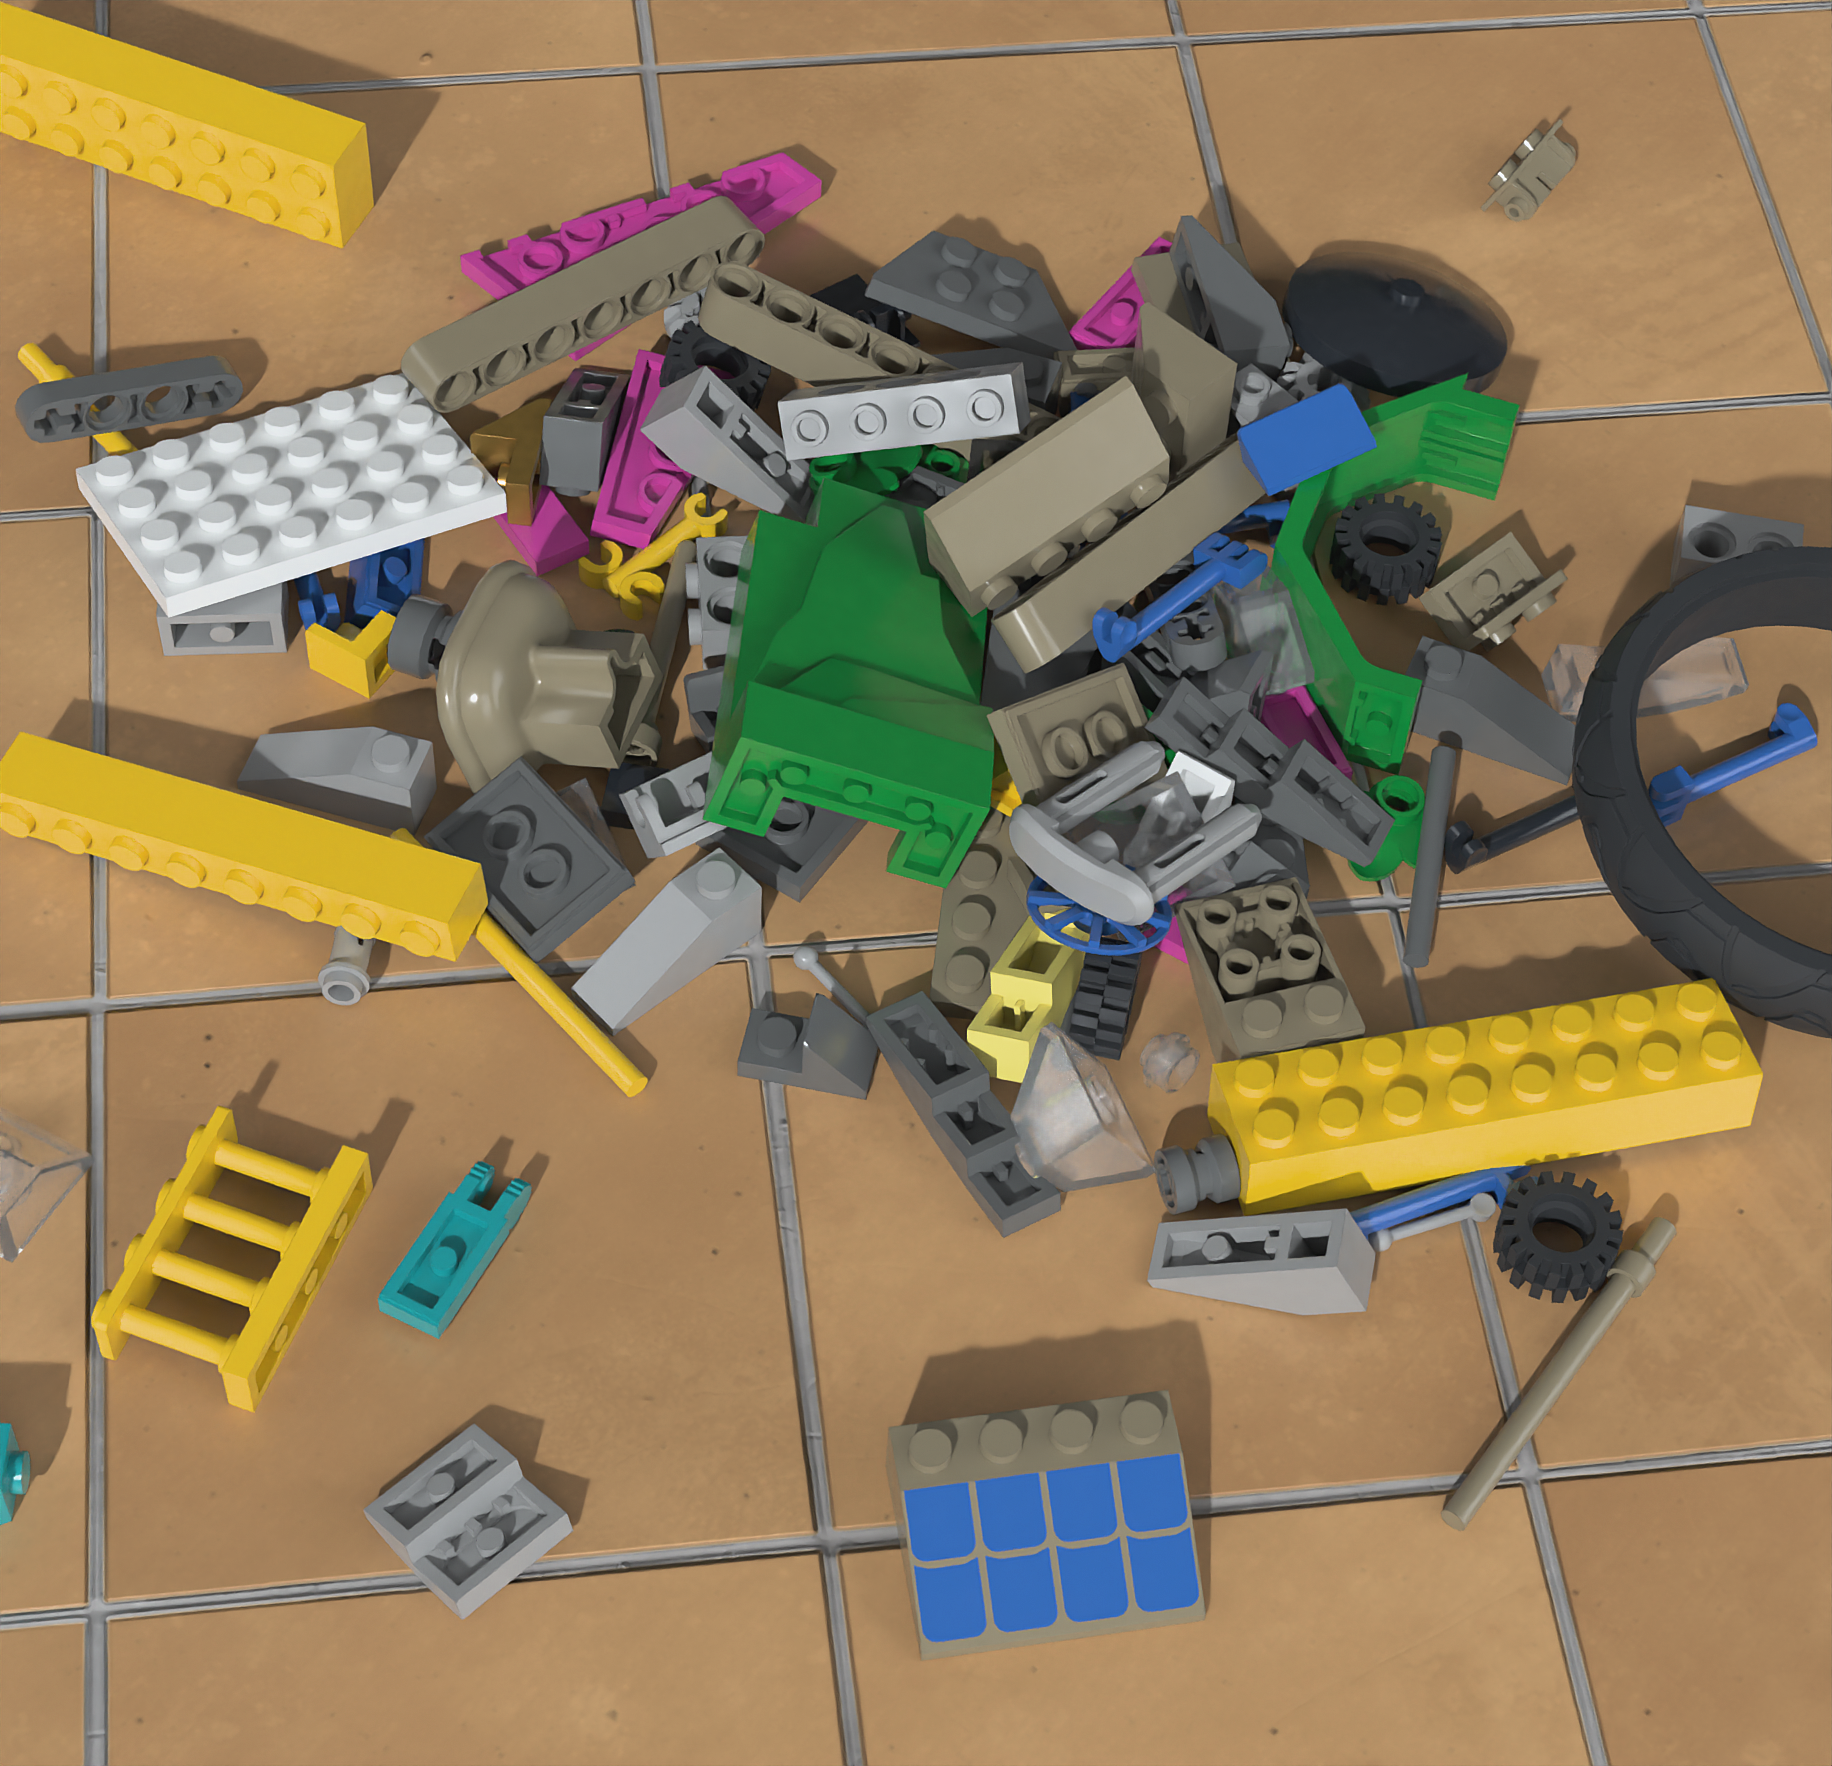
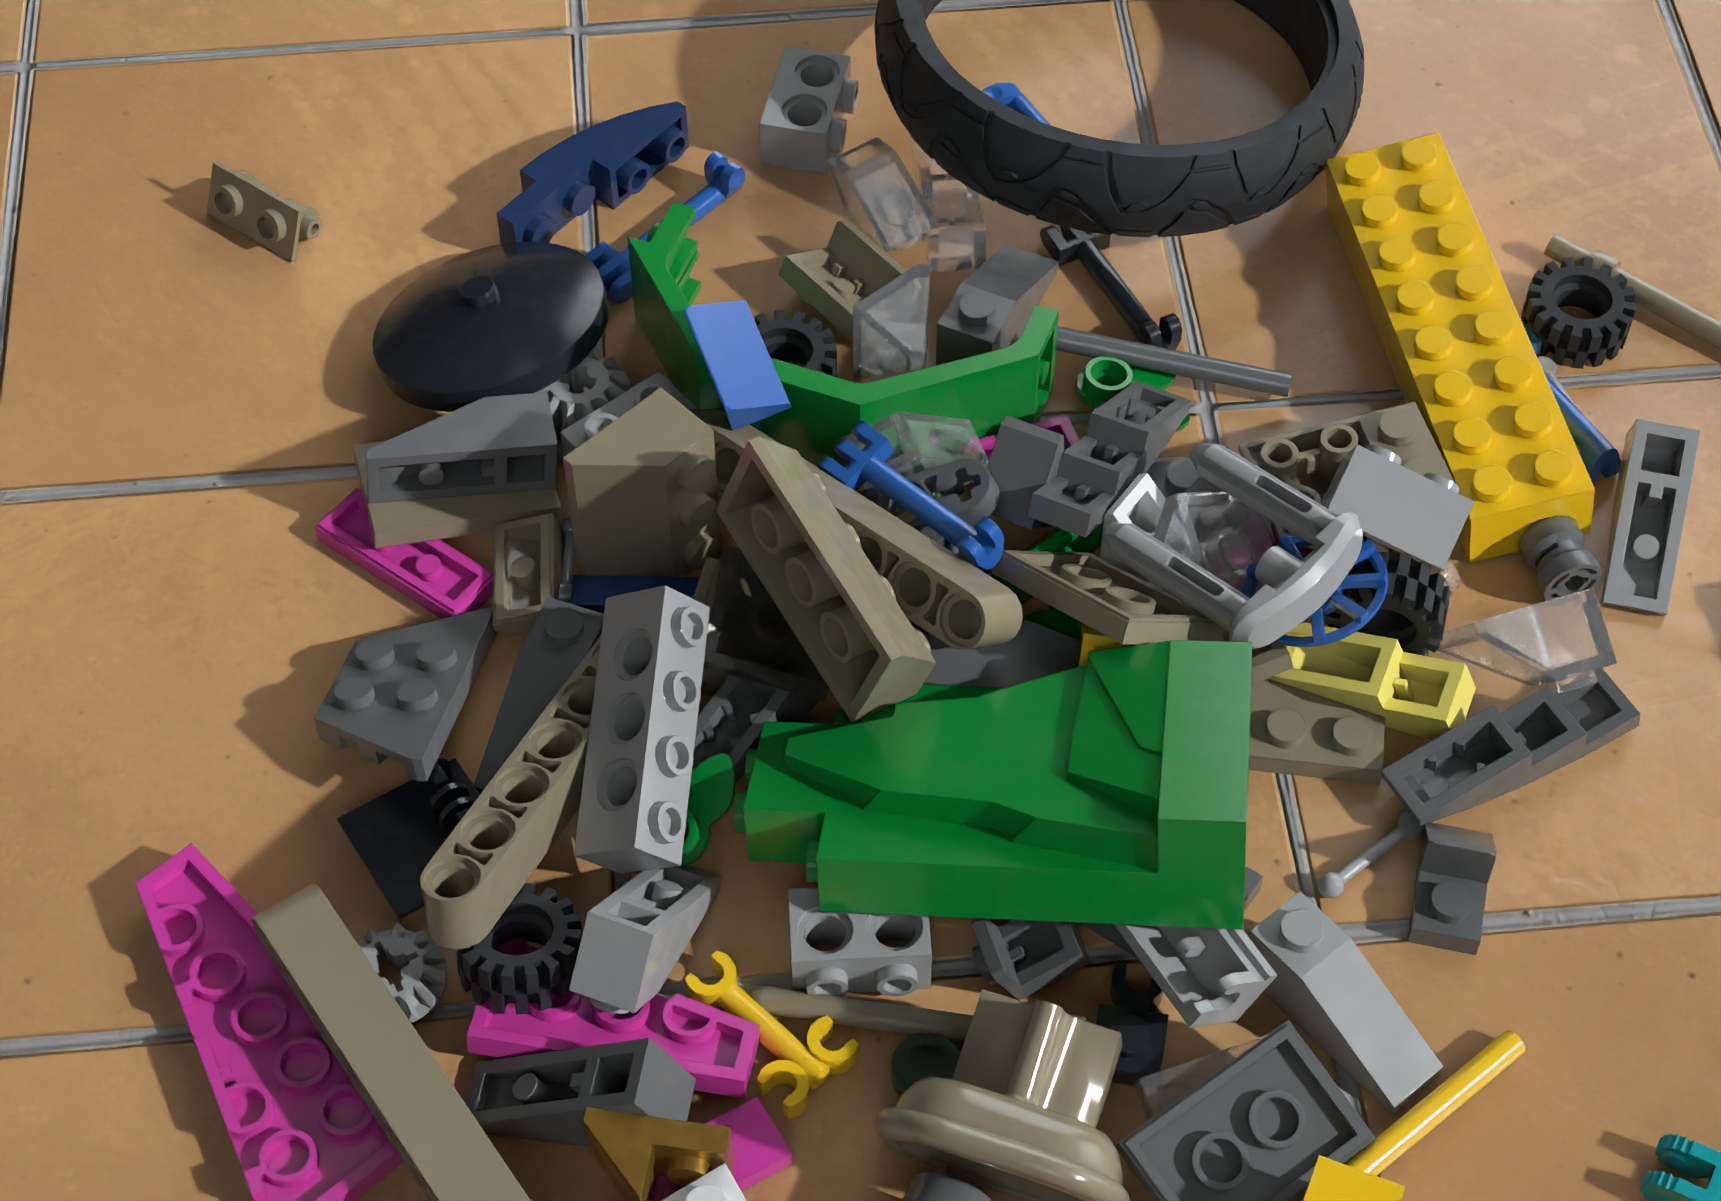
camera: 85 degrees left, 0 degrees up
none -> dark blue slope [496,101,689,244]
none -> blue hinge [584,151,745,304]
none -> clear slope [826,137,938,252]
none -> clear slope [853,264,931,383]
none -> light grey brick [1321,444,1475,575]

